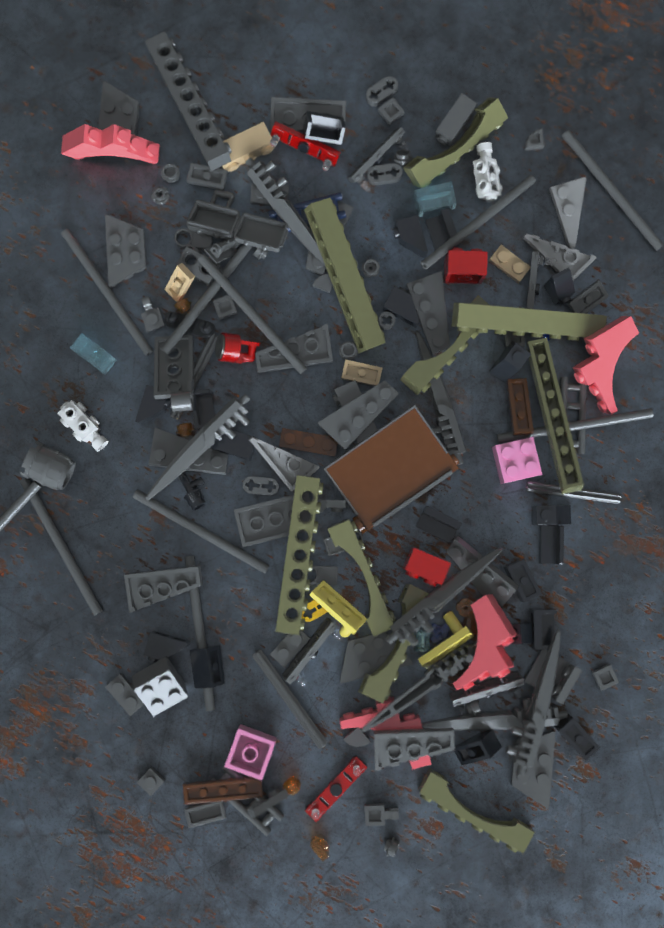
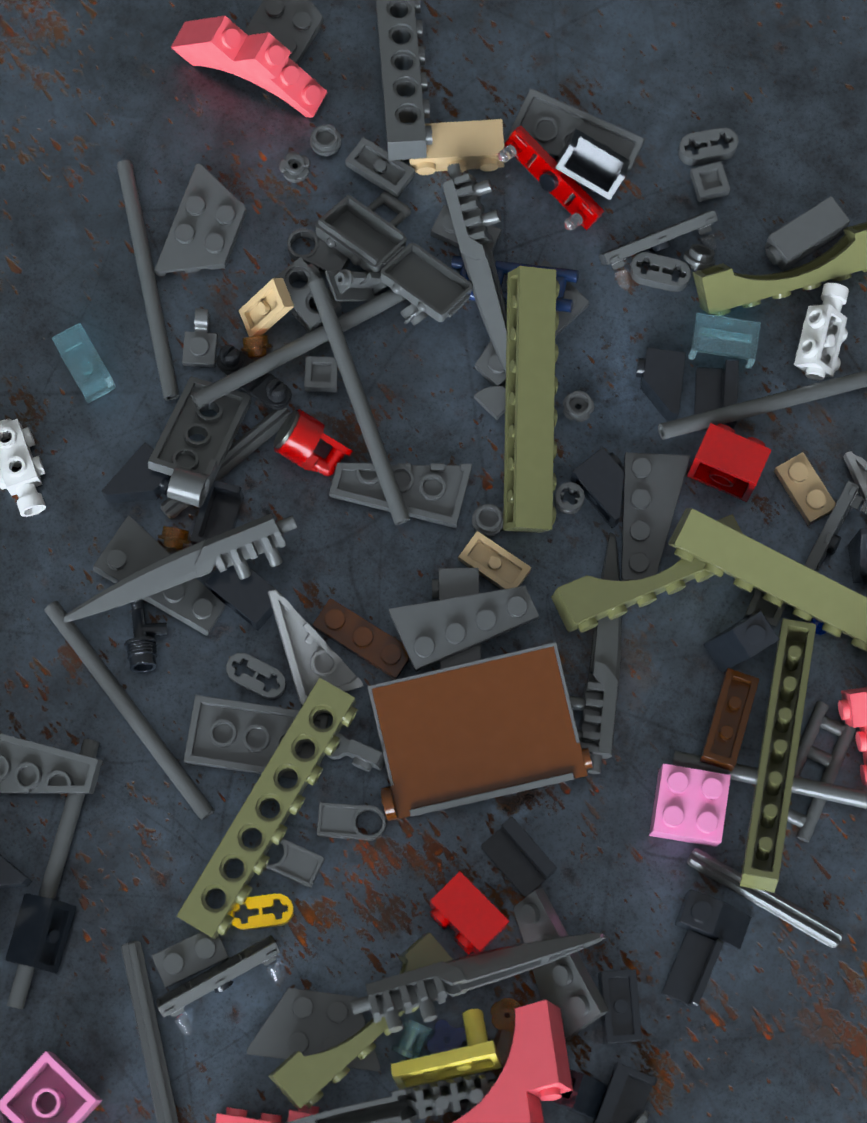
camera: 20 degrees right, 10 degrees down
light yellow piece [310,580,367,638] -> none
olive arch [327,518,396,637] -> none

